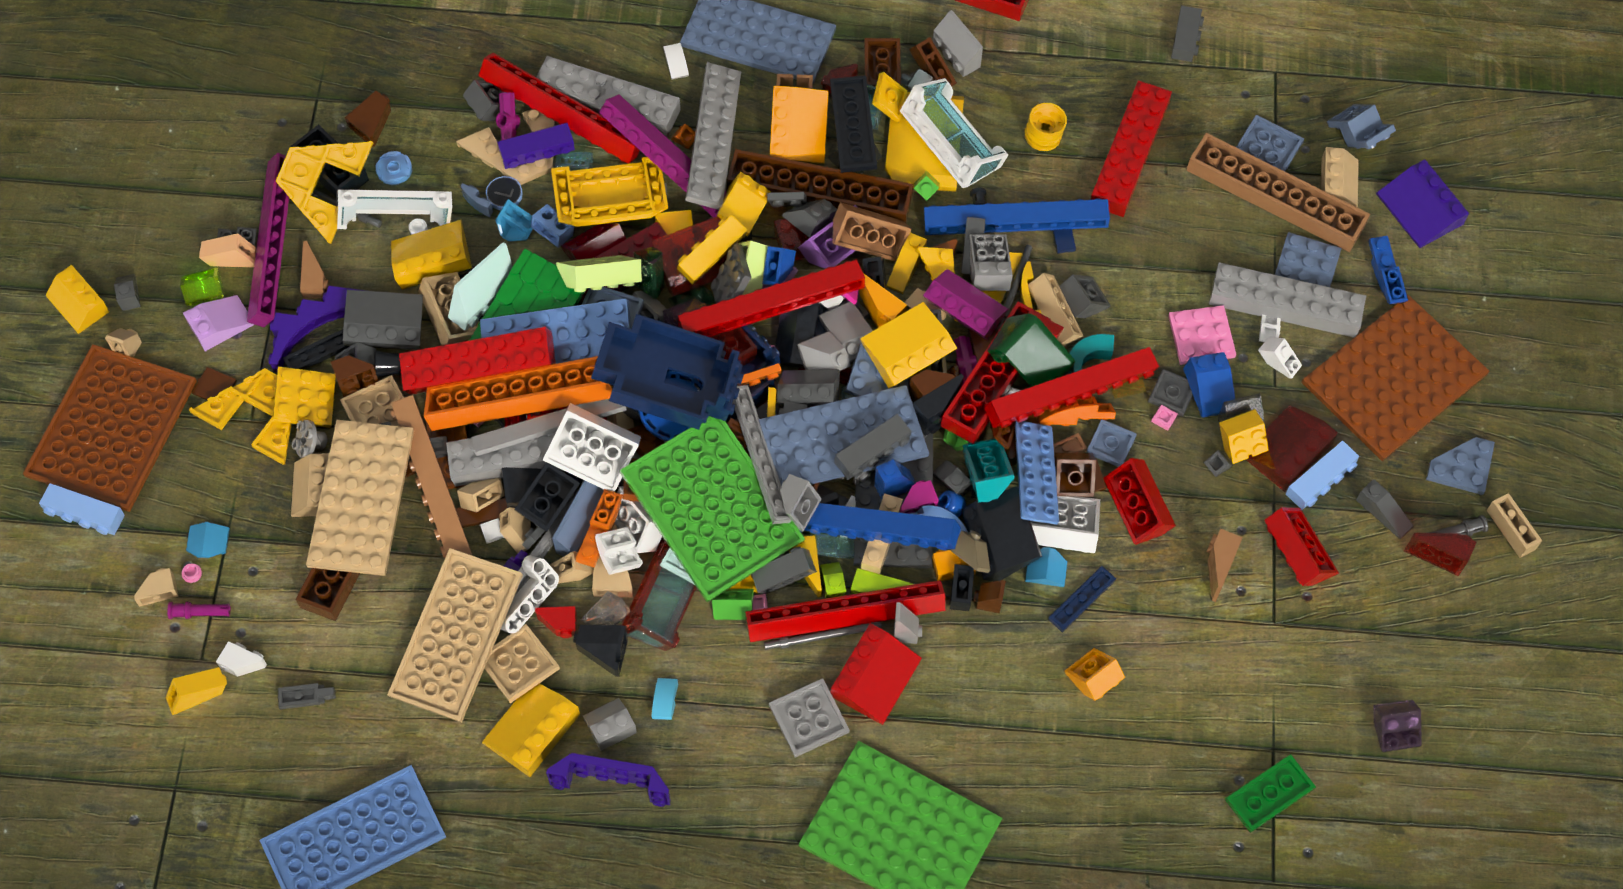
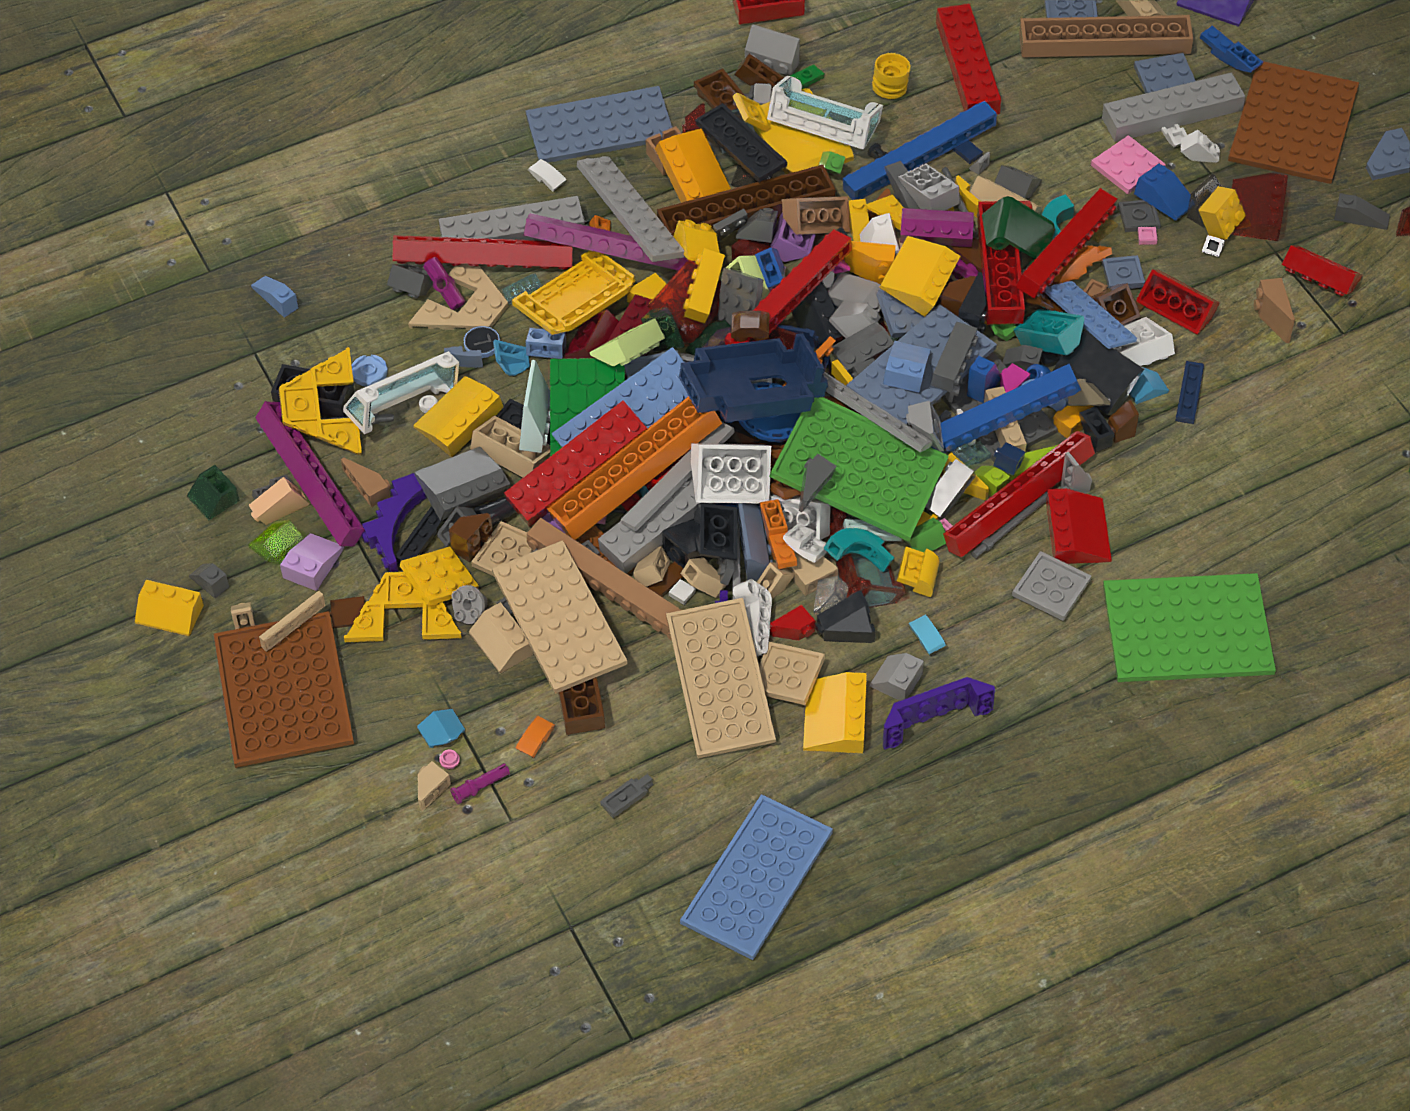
camera: 30 degrees left, 10 degrees down
light blue brick [39,483,125,535] -> none
yellow slope [166,667,227,715] -> none
white slope [216,641,267,677] -> none
reddish brown slope [345,91,391,147] -> none
dark purple brick [497,123,575,169] -> none
light orange slope [1064,648,1125,701] -> none
light blue brick [1286,441,1359,510] -> none
none -> clear green slope [187,465,240,521]
none -> medium blue slope [251,276,298,317]
none -> tan tile [259,591,325,651]
none -> orange slope [515,716,555,758]
none -> reddish brown slope [731,311,769,342]
none -> green plate [791,64,825,89]
none -> dark grey slope [799,454,837,513]
none -> teal arch [824,528,895,572]
none -> white slope [860,213,899,254]
none -> medium blue slope [883,341,931,393]
none -> yellow brick [897,547,940,597]
none -> light grey slope [969,152,990,175]
none -> dark blue brick [993,442,1026,476]

